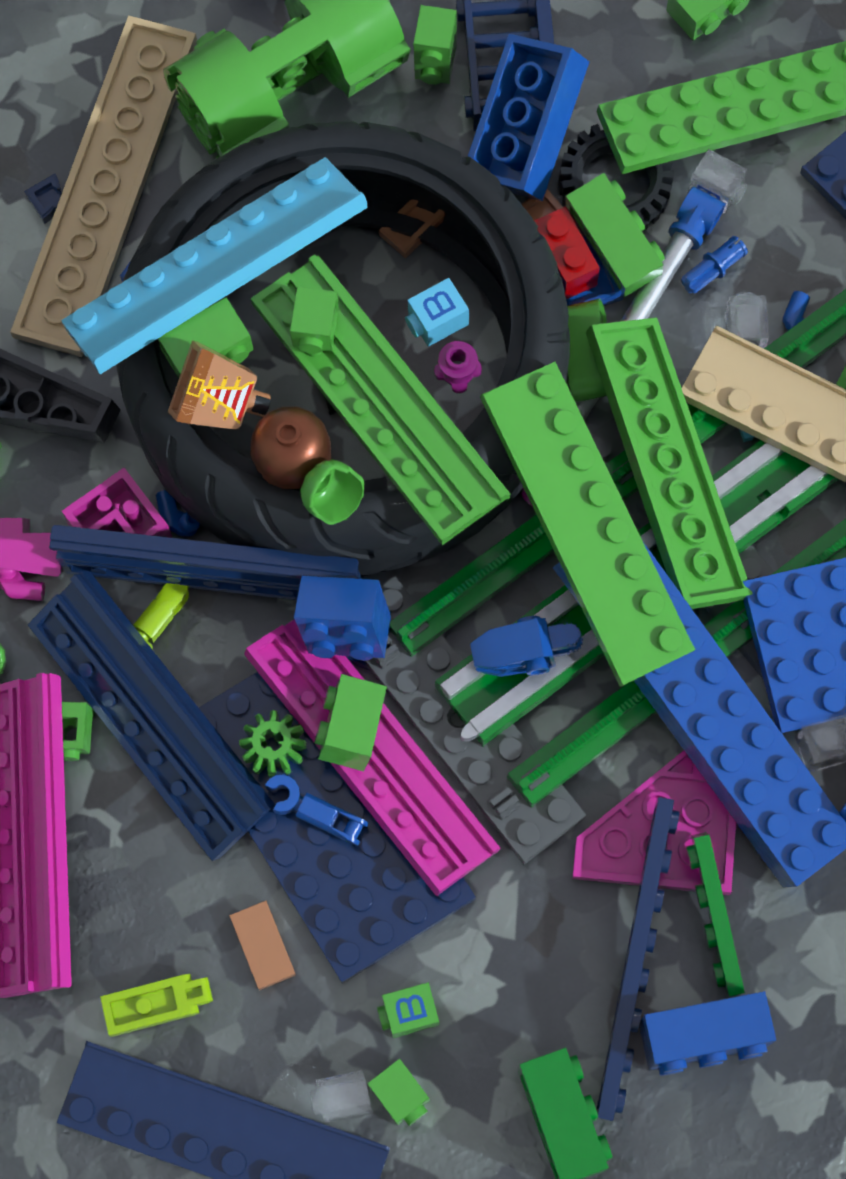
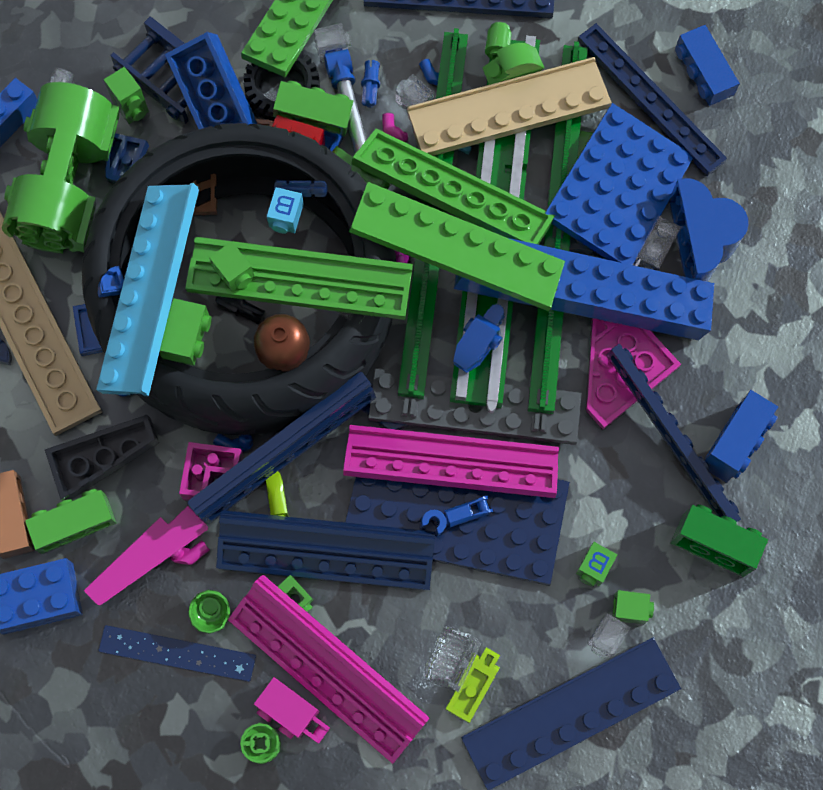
camera: 50 degrees left, 0 degrees up
torso [168,340,271,429] -> none
nougat tile [229,901,296,991] -> none
bright green gear [239,710,307,778] -> none
blue brick [294,576,391,661] -> none
bright green hair [300,459,365,525] -> none
bright green brick [315,674,387,771] -> none
magenta brick [434,341,482,394] -> none
green plate [686,832,745,996] -> none
none -> blue tile [98,266,124,298]
none -> dark blue wing [105,133,149,184]
none -> dark blue axle [274,181,327,197]
none -> dark pink arm [382,113,408,143]
none -> clear brick [423,626,482,693]

